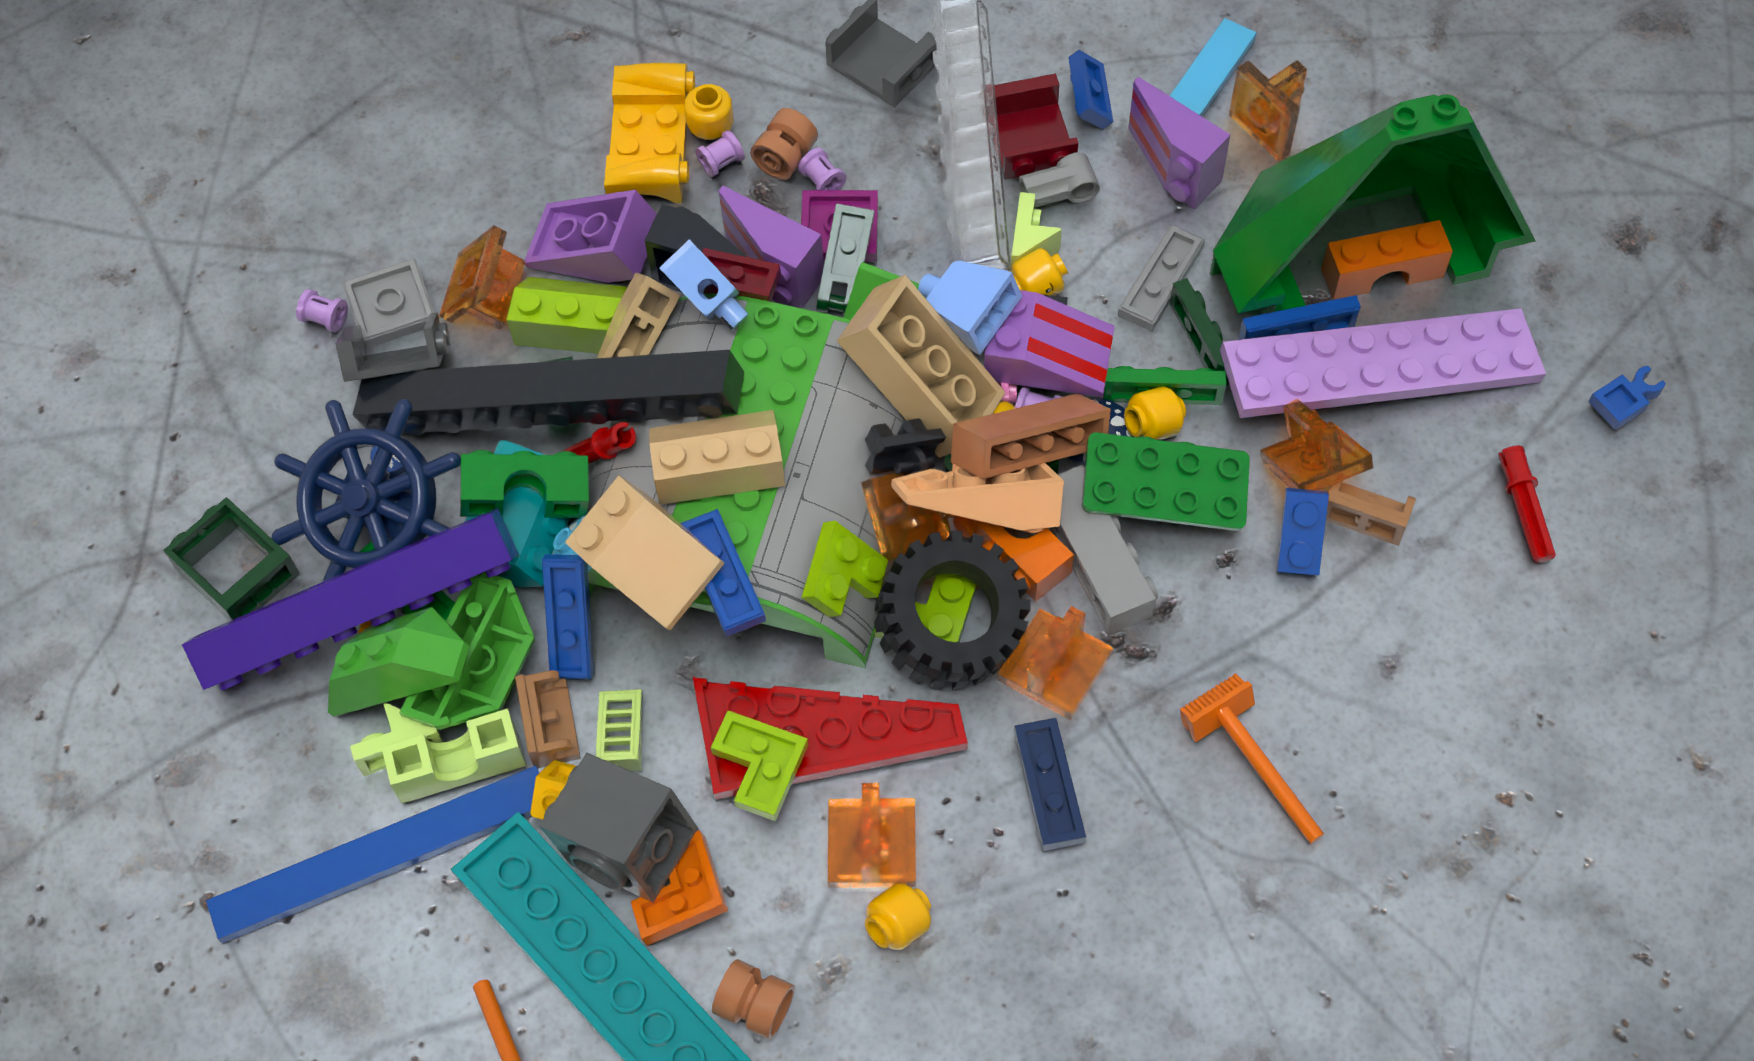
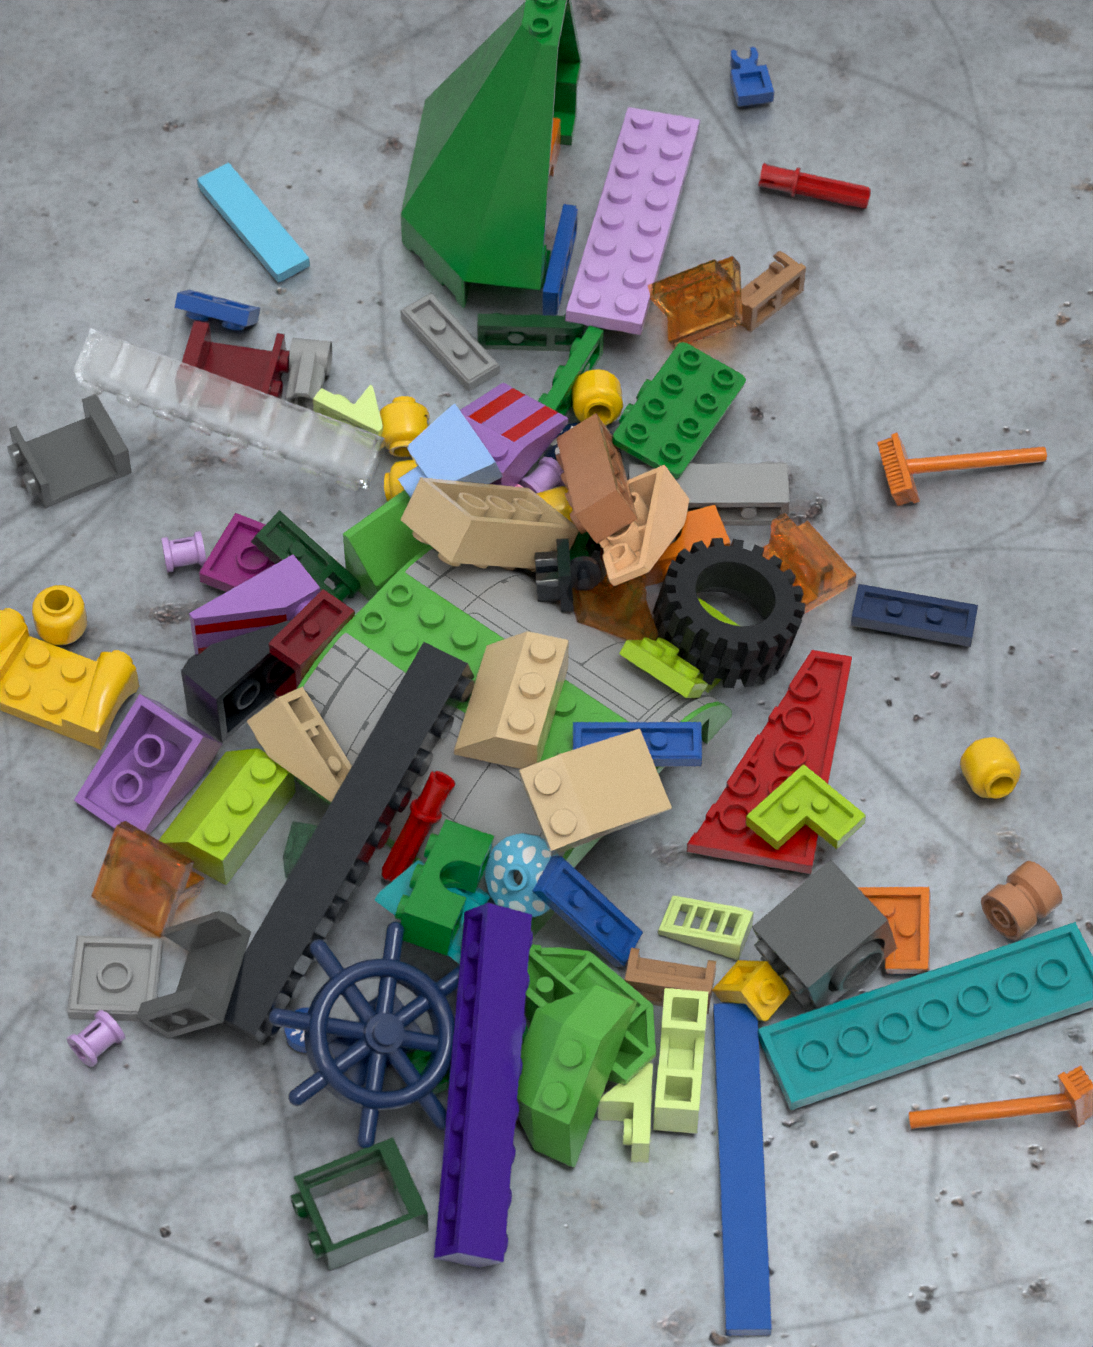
camera: 70 degrees left, 5 degrees down
light blue torso [660,239,749,331] -> none
lavender bush [695,130,745,177] -> none
nougat wheel [750,108,818,180] -> none
clear orange bracket [828,783,916,888] -> none
medium lavender slope [1128,76,1230,209] -> none
clear orange bracket [1229,60,1307,161] -> none
blue plate [1276,488,1329,575] -> none

